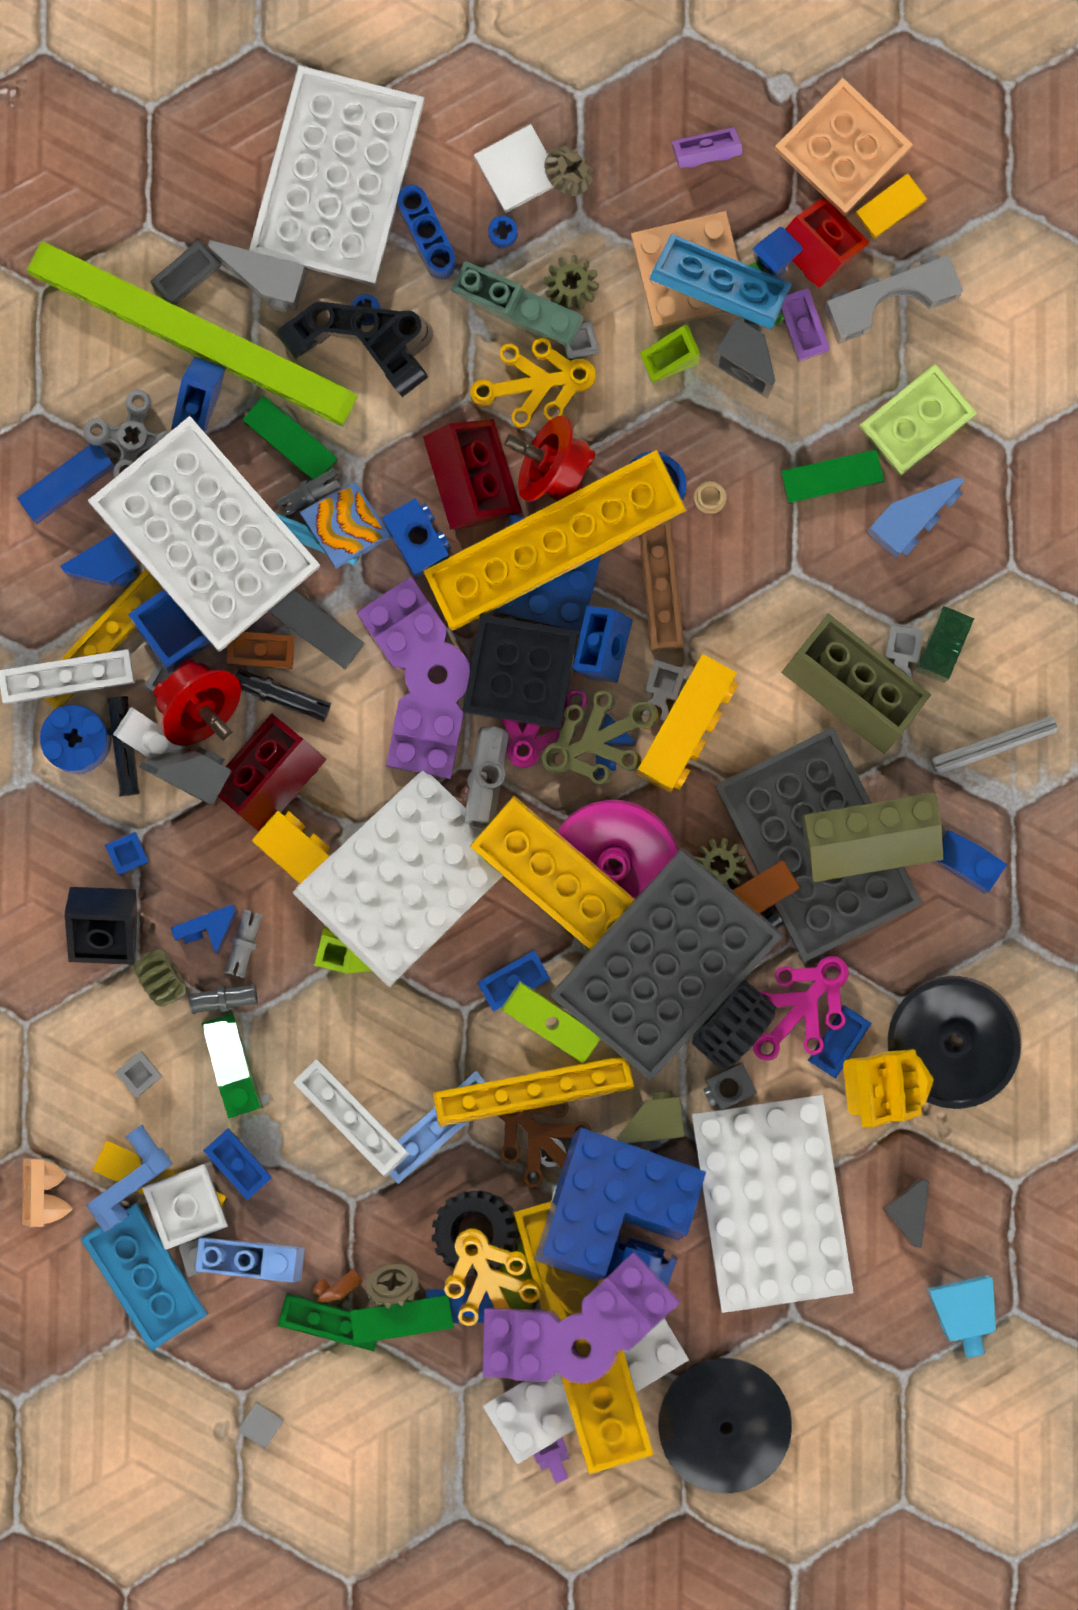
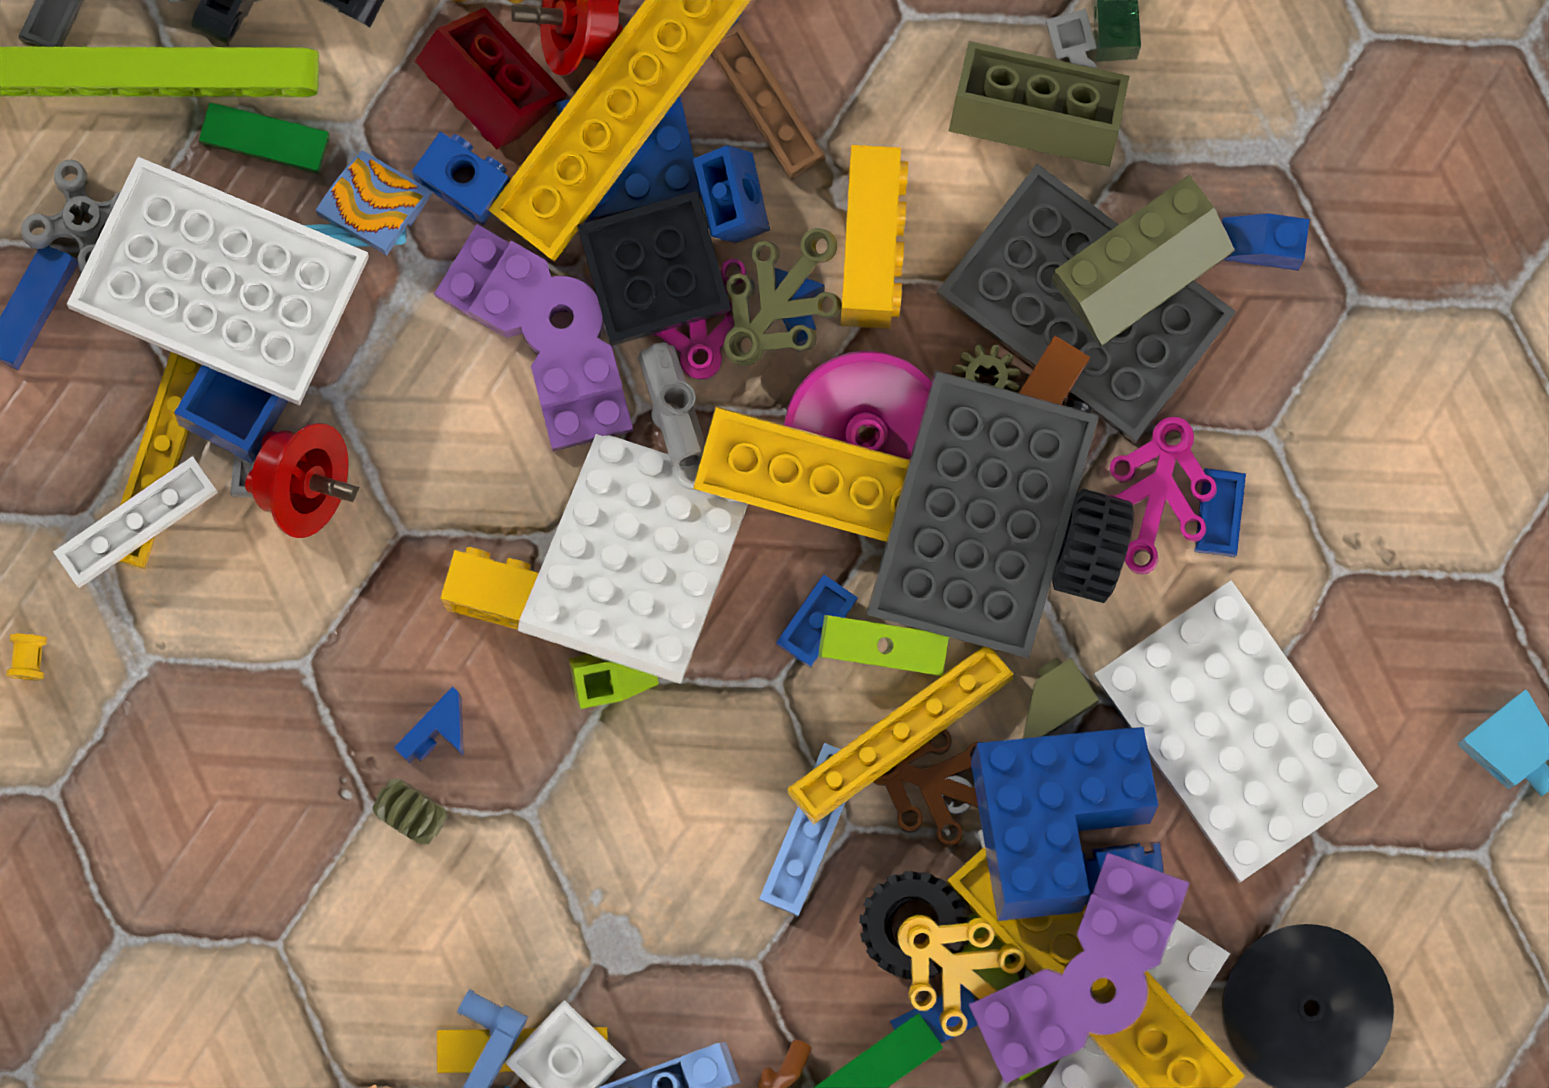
camera: 25 degrees left, 5 degrees down
blue brick [40,705,111,774] -> none
blue slope [60,533,141,587] -> none
black slope [64,887,138,965] -> none
blue plate [105,832,150,876] -> none
black pin [107,696,140,797] -> none
white tile [113,707,186,759] -> none
light grey plate [115,1051,163,1098] -> none
dark grey slope [139,746,231,805] -> none
blue slope [171,357,226,433] -> none
dark grey pin [189,983,258,1014] -> none
slope [202,1013,263,1119] -> none
blue plate [203,1128,273,1200] -> none
dark red slope [218,713,327,832] -> none
light grey pin [224,909,264,978] -> none
dark orange plate [226,632,295,670] -> none
black pin [236,668,332,722] -> none
dark grey tile [268,590,365,670] -> none
dark grey pin [276,468,343,517] -> none
white plate [293,1059,410,1177] -> none
dark tan gear [366,1264,419,1309] -> none
light grey plate [643,660,686,722] -> none
dark grey brick [703,1063,757,1110] -> none
yellow piece [843,1049,933,1128] -> none
dark grey slope [882,1179,929,1248] -> none
black dish [887,976,1022,1109] -> none
light grey axle [932,716,1058,775] -> none

